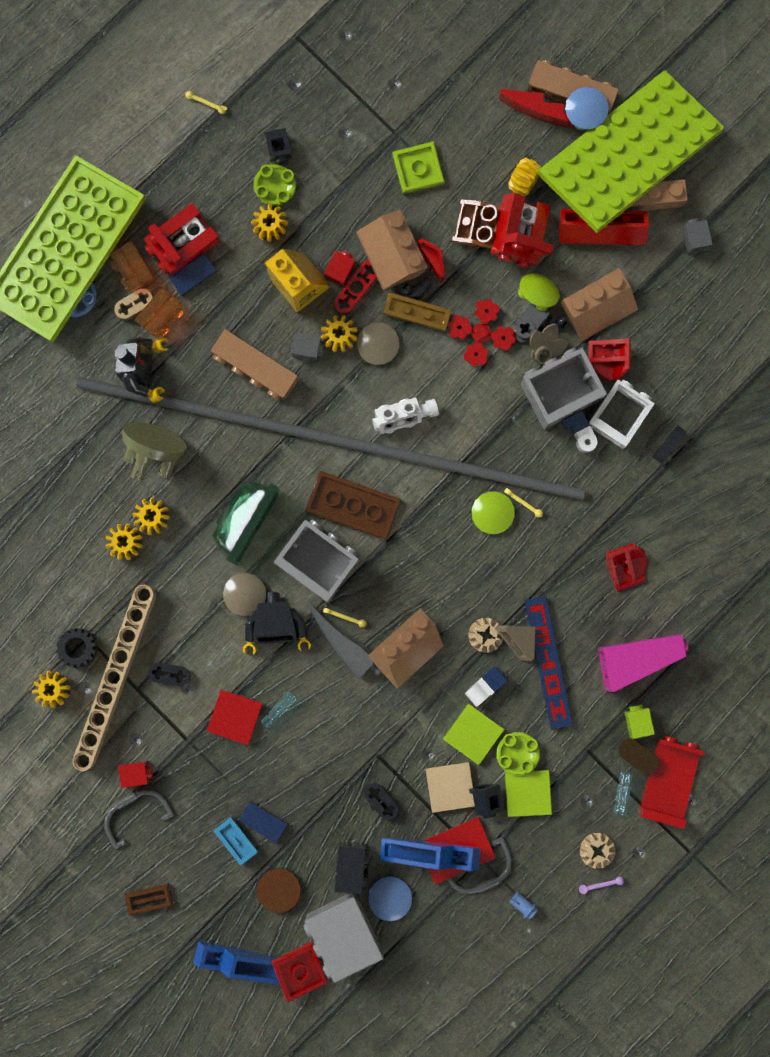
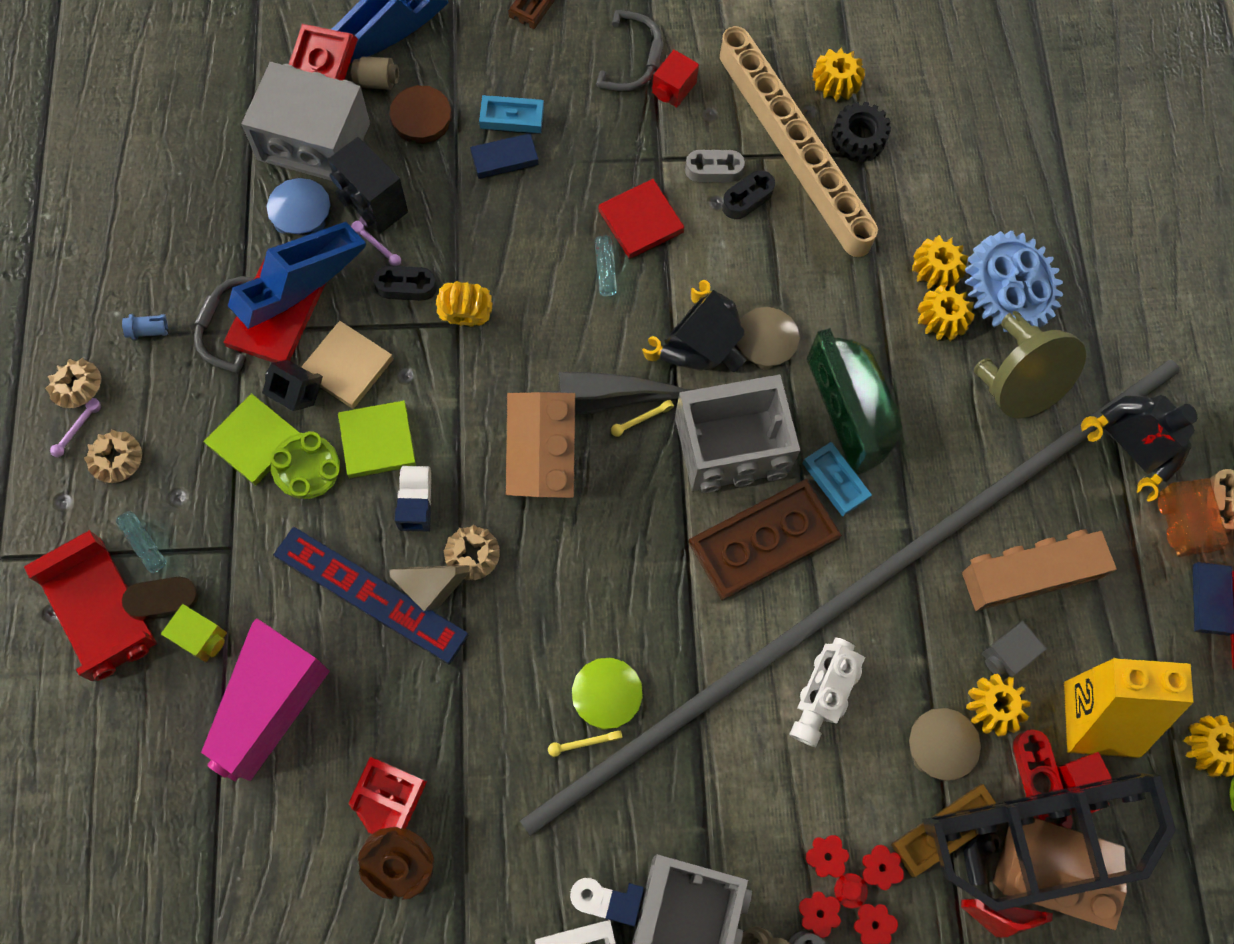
camera: 125 degrees right, 15 degrees down
none -> tan gear [45,358,101,408]
none -> dark tan brick [351,56,399,90]
none -> lavender hinge [351,221,401,266]
none -> reddish brown tile [358,827,435,900]
none -> yellow gear [436,281,493,327]
none -> light grey beam [685,150,745,183]
none -> dark azure plate [802,442,872,517]
none -> black plate [922,773,1176,911]
none -> light blue gear [965,231,1063,332]

